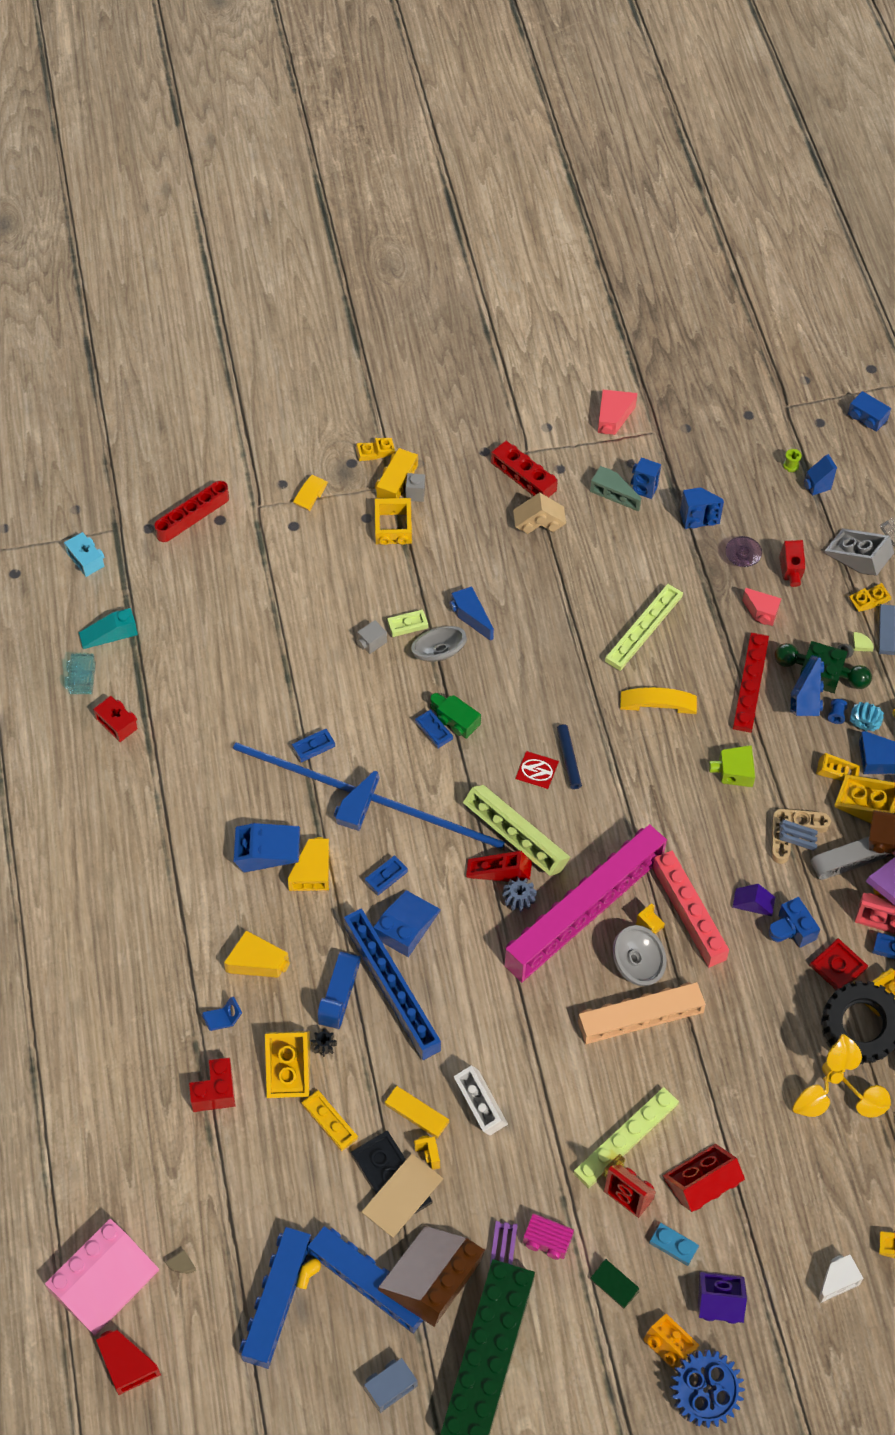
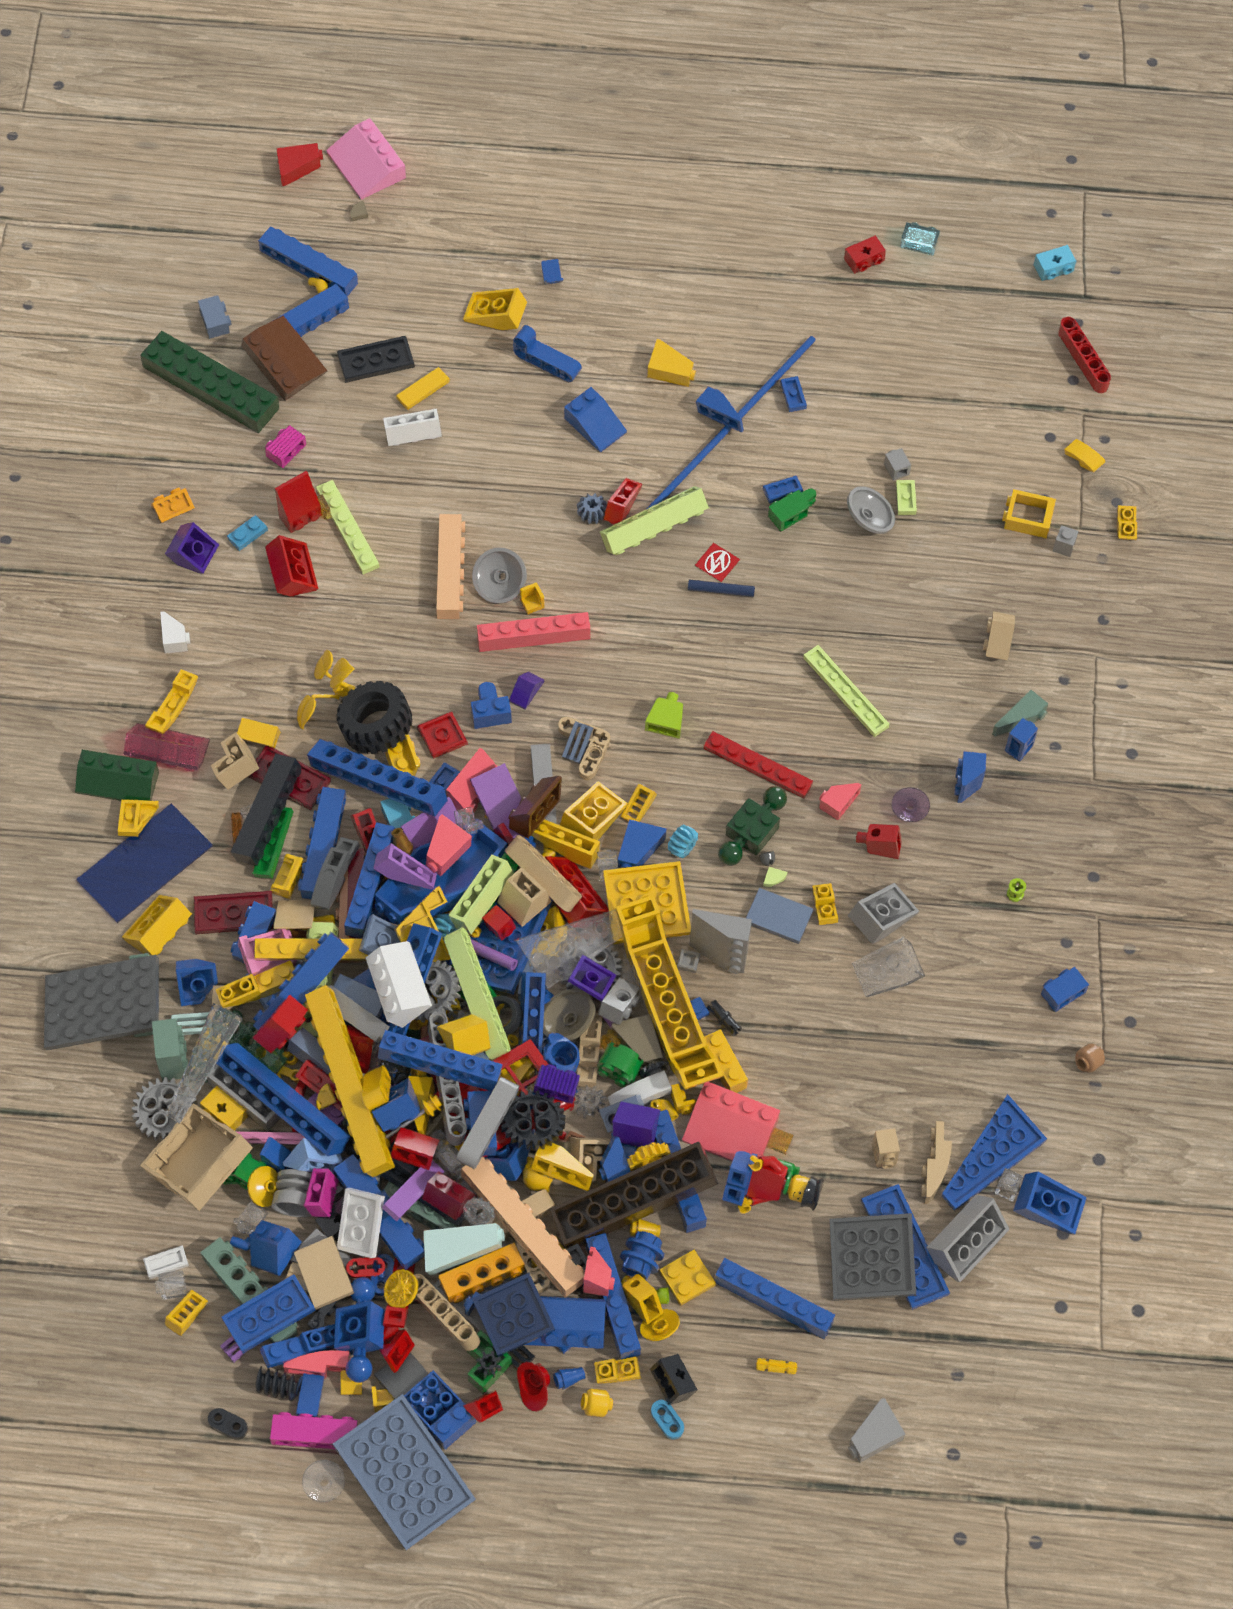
camera: 105 degrees right, 5 degrees up
teal slope [79,608,138,649] -> none
red brick [189,1057,236,1112] -> none
yellow slope [224,931,290,978] -> none
blue slope [234,823,300,873] -> none
yellow tile [301,1090,358,1152] -> none
black gear [311,1029,337,1057] -> none
blue brick [344,908,441,1061] -> none
tan window [361,1154,444,1238] -> none
blue plate [364,855,408,896] -> none
yellow brick [375,448,418,498] -> none
yellow bracket [414,1136,440,1170] -> none
blue slope [449,586,494,640] -> none
medium lavender tile [490,1221,518,1265] -> none
red brick [491,440,558,498] -> none
dark pink brick [505,824,667,983] -> none
dark green slope [590,1259,639,1309] -> none
coral slope [598,390,637,435] -> none
yellow slope [620,687,697,714] -> none
blue gear [670,1349,745,1428] -> none
blue slope [790,655,824,716] -> none
blue slope [804,454,837,496] -> none
blue bush [828,699,848,724] -> none

